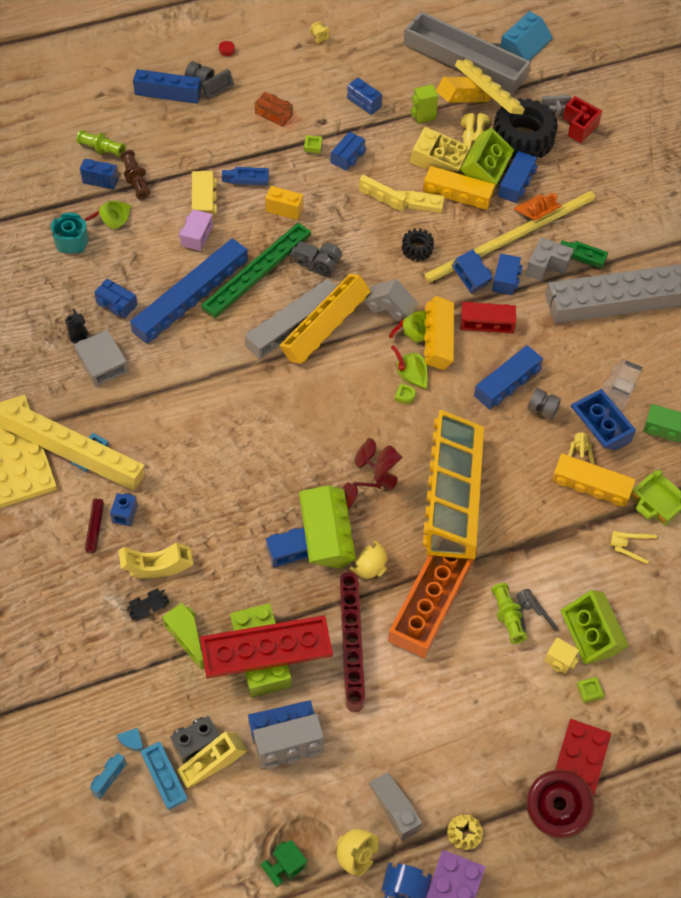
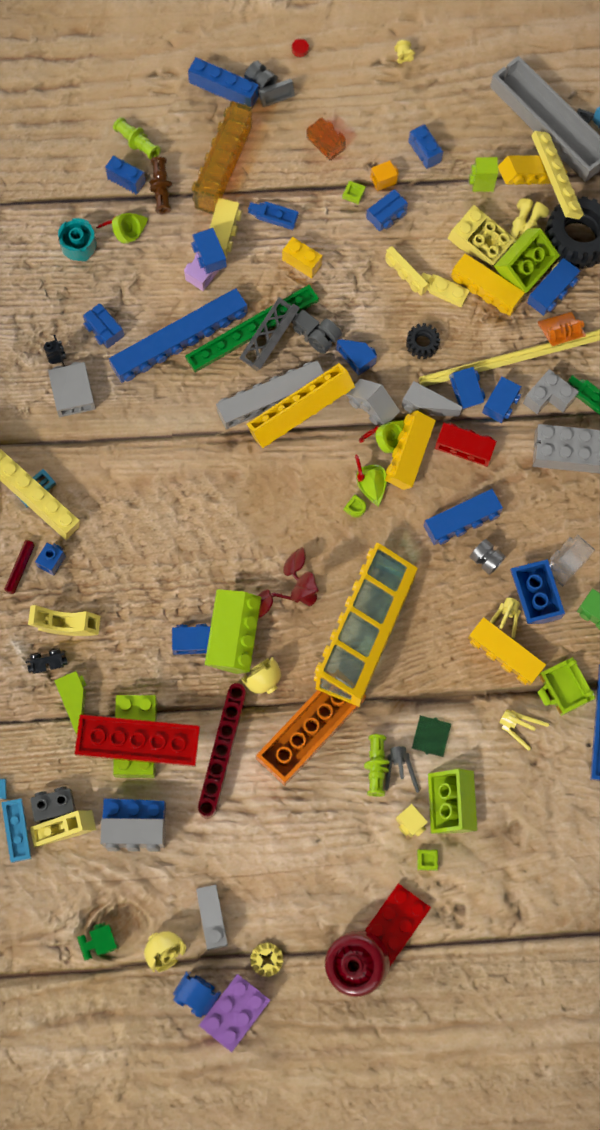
camera: 15 degrees right, 15 degrees up
none -> blue brick [191,228,227,274]
none -> clear yellow brick [192,101,252,215]
none -> flat silver fence [239,297,299,371]
none -> blue slope [336,339,377,376]
none -> light orange brick [370,160,399,191]
none -> light grey slope [402,381,463,417]
none -> clear green piece [411,715,451,757]

